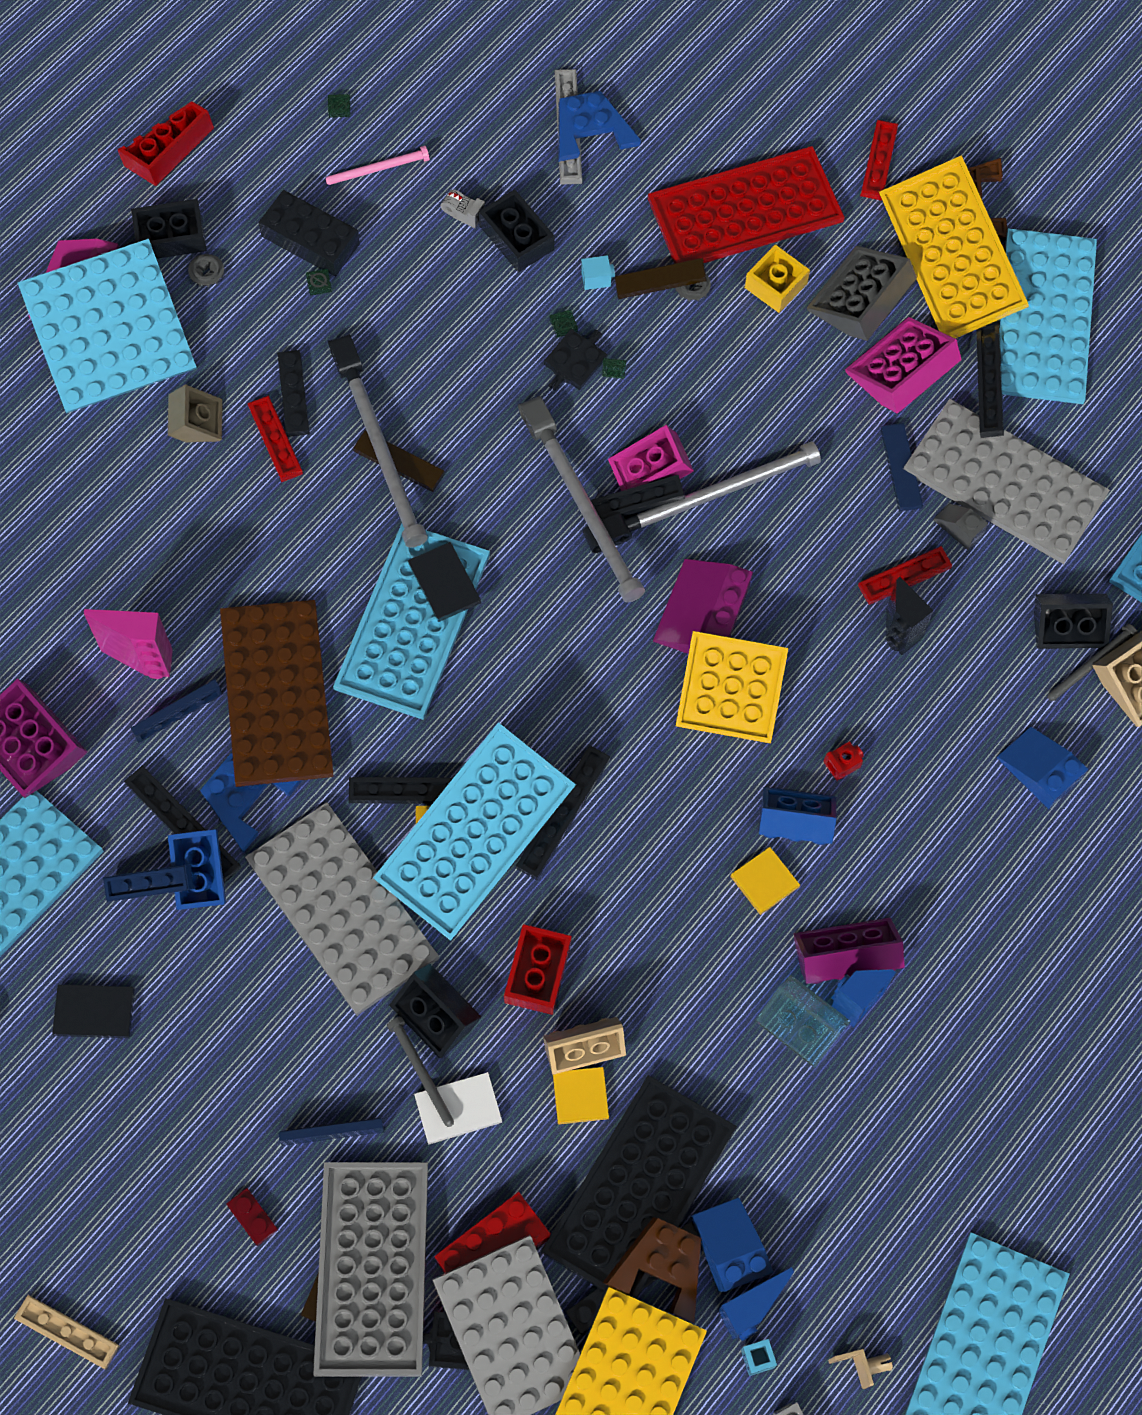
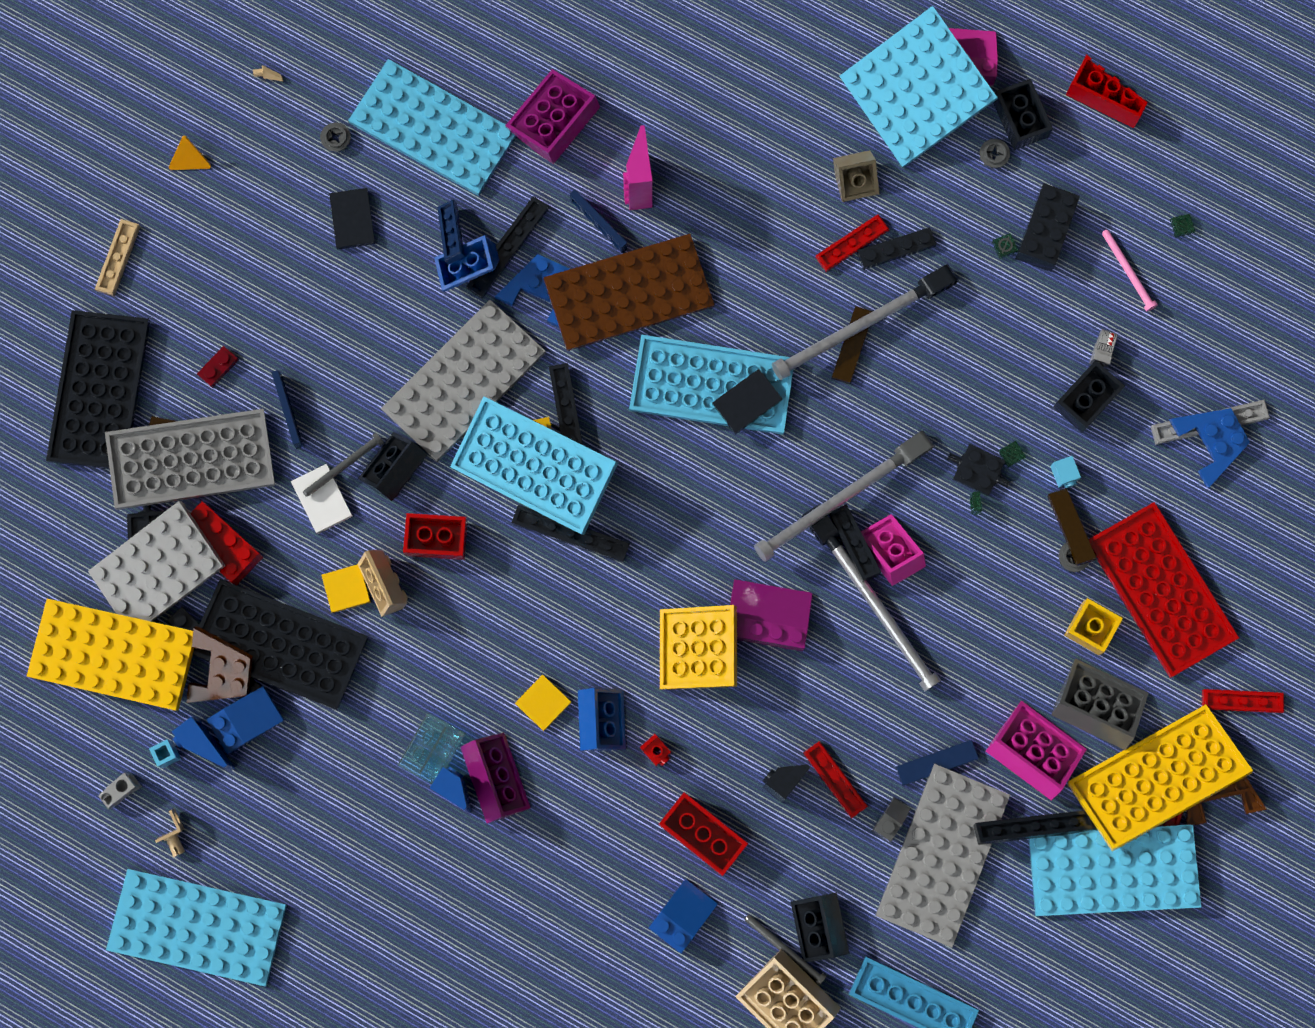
camera: 80 degrees right, 10 degrees up
none -> red brick [658,792,748,876]

